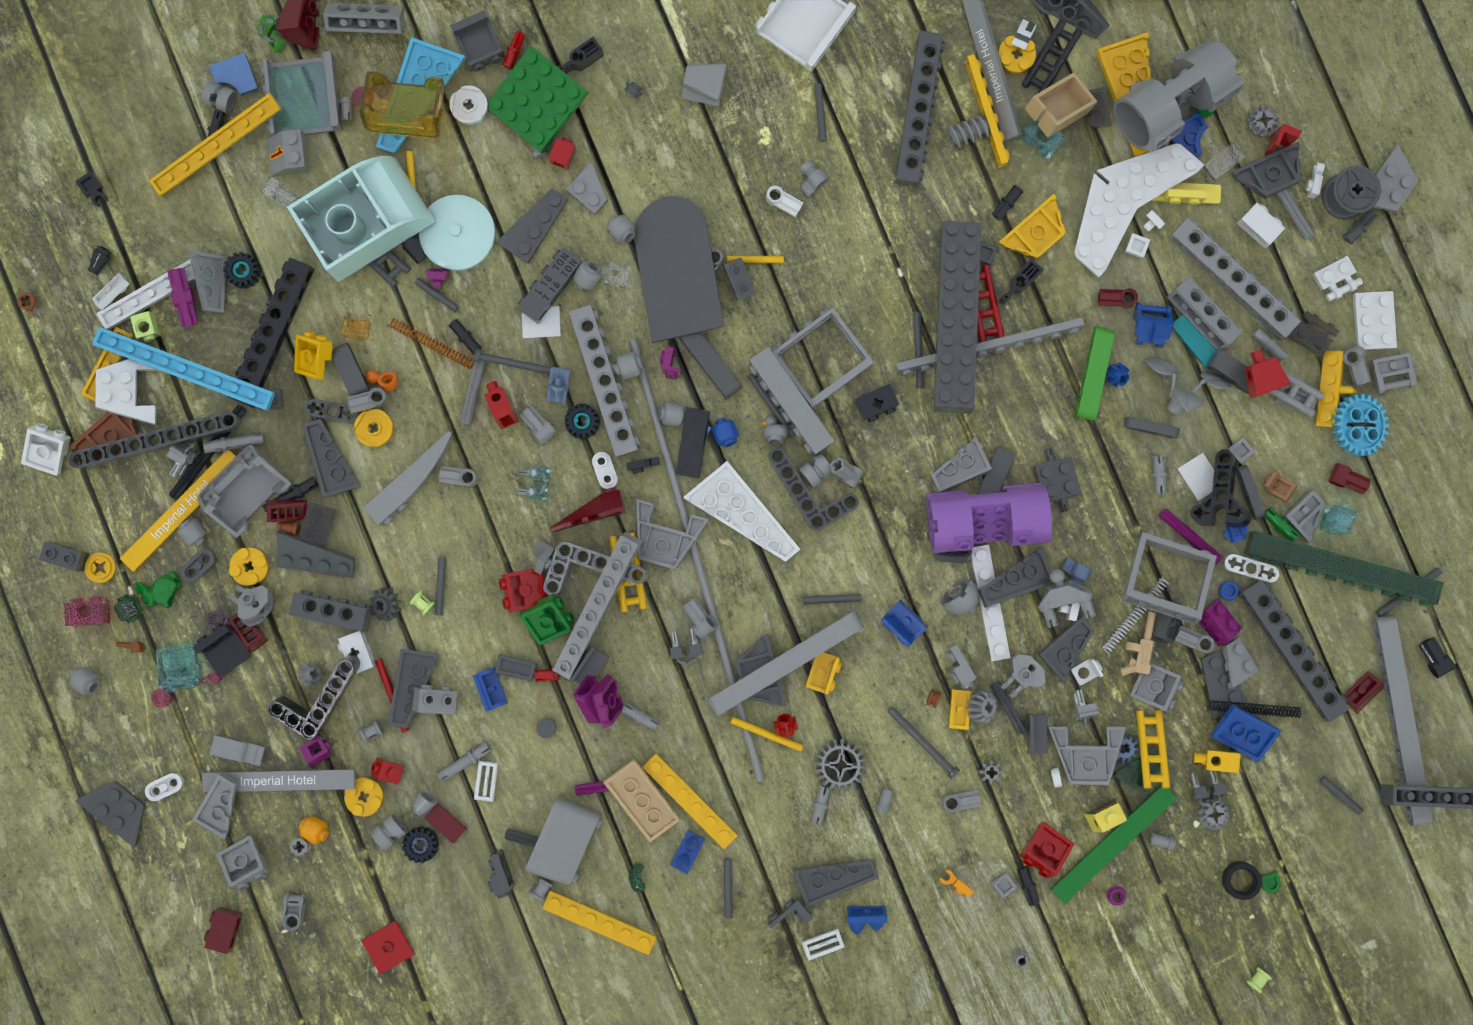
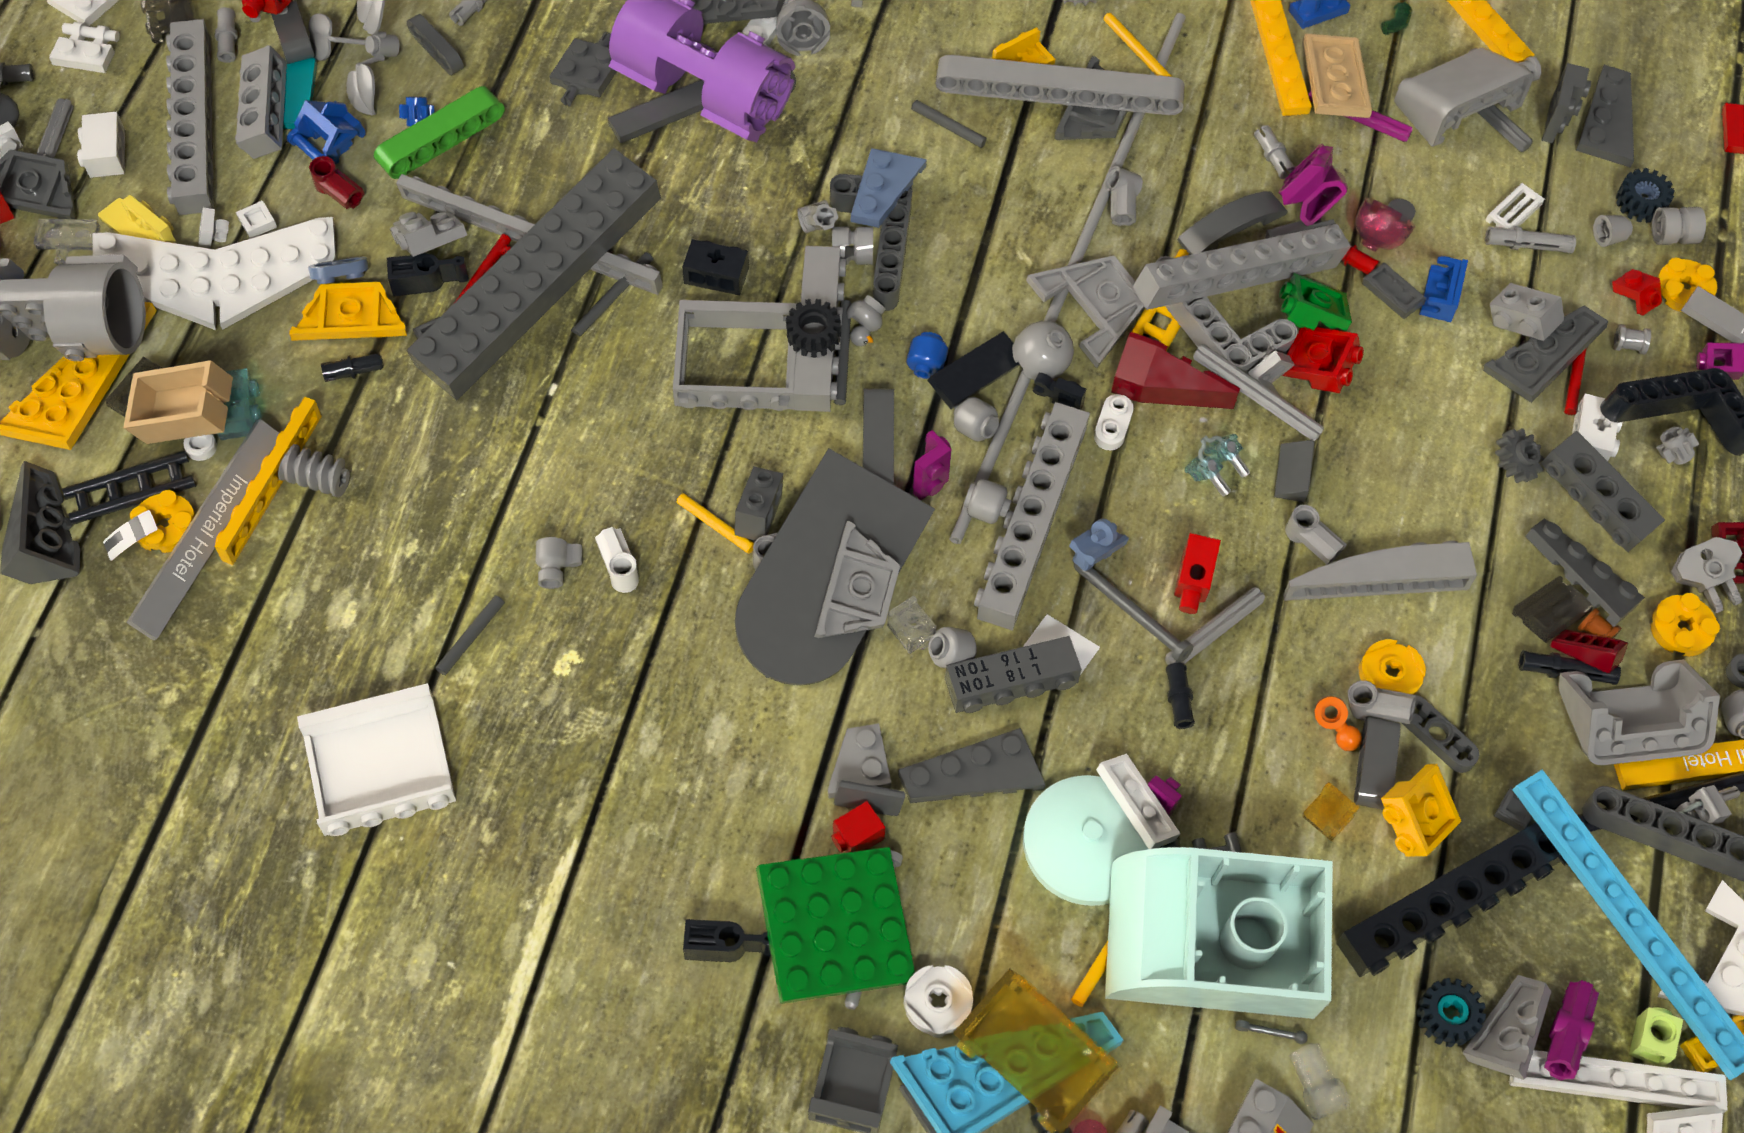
camera: 145 degrees left, 25 degrees down
light grey pin [203,433,264,453] -> none
dark grey wing [302,419,361,498] -> none
clear orange piece [387,318,474,369] -> none
yellowish green bush [410,591,435,616] -> none
dark grey piece [415,278,459,312] -> none
dark red tile [425,803,467,844] -> none
dark grey bar [435,558,446,615] -> none
red axle [501,31,525,70] -> none
light grey piece [519,405,557,445] -> none
black bush [564,404,600,439] -> none
light grey head [607,215,635,244] -> none
dark grey plate [625,82,642,99] -> none
piece [669,628,704,667] -> none
light grey piece [682,62,727,106] -> none
white wing [683,461,800,562] -> none
red gear [773,714,798,738] -> none
blue bracket [881,600,928,647] -> none
dark grey brick [895,31,945,187] -> none
light grey wing [931,436,992,492] -> none
none -> sand blue plate [308,257,369,284]
none -> light grey plate [390,212,467,257]
none -> black tyre [786,299,841,358]
none -> light grey wing [814,521,900,638]
none -> dark grey slope [834,780,906,816]
none -> sand blue wing [851,148,927,228]
none -> light grey cylinder [1012,321,1074,381]
none -> white plate [1096,753,1181,849]
none -> dark grey slope [1177,191,1288,255]
none -> light grey axle [1193,344,1324,441]
none -> dark grey slope [1274,440,1314,502]
none -> clear pink cylinder [1355,197,1416,252]
none -> dark grey wing [1576,64,1634,167]

